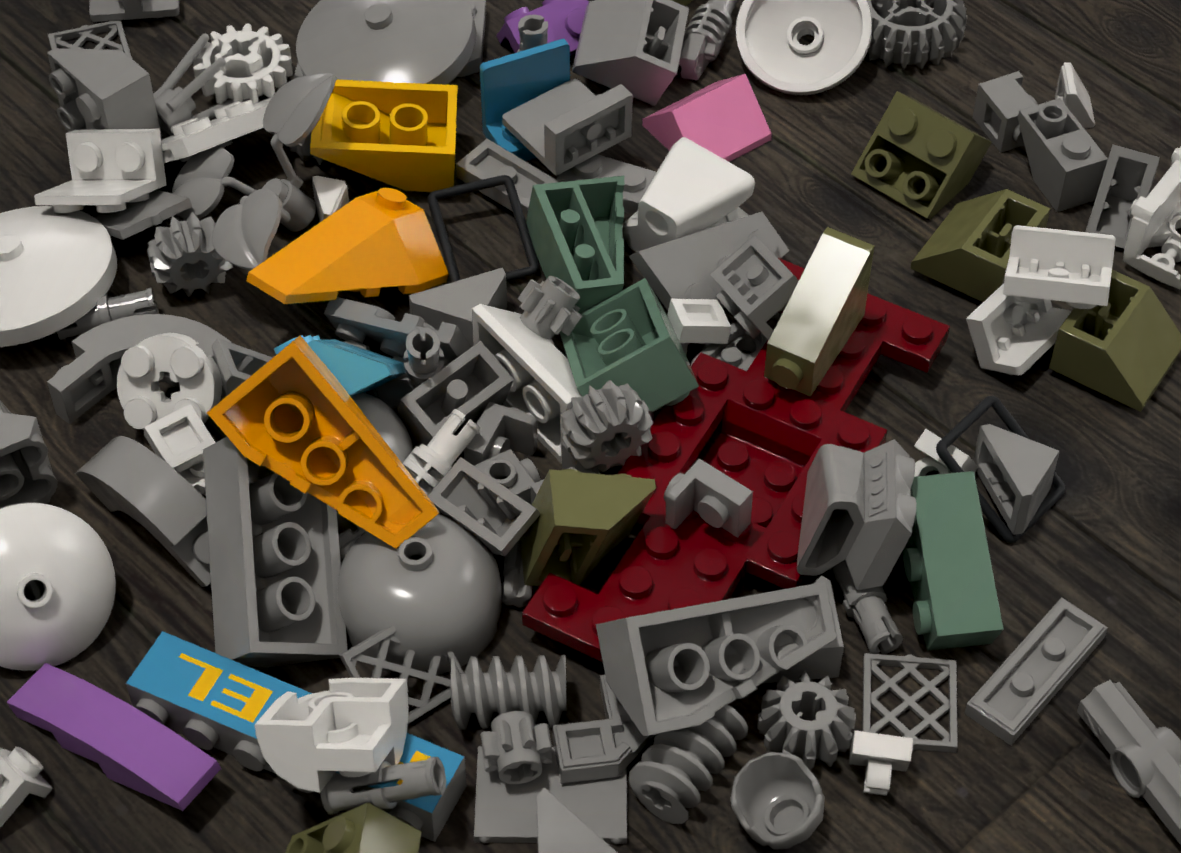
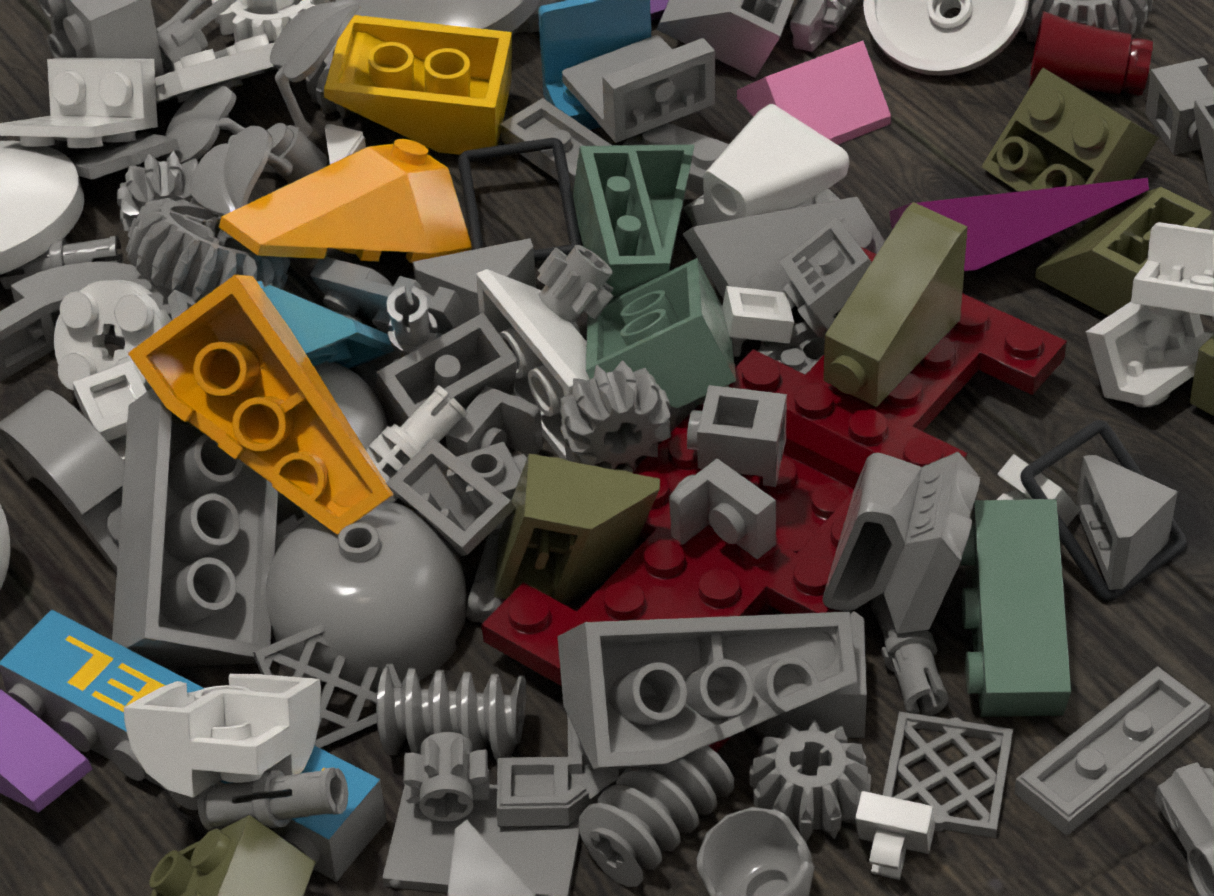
camera: 10 degrees right, 5 degrees down
none -> light grey gear [125,198,290,302]
none -> light grey brick [687,385,787,487]
none -> magenta wedge [889,178,1149,272]
none -> dark red plant [1028,11,1153,96]

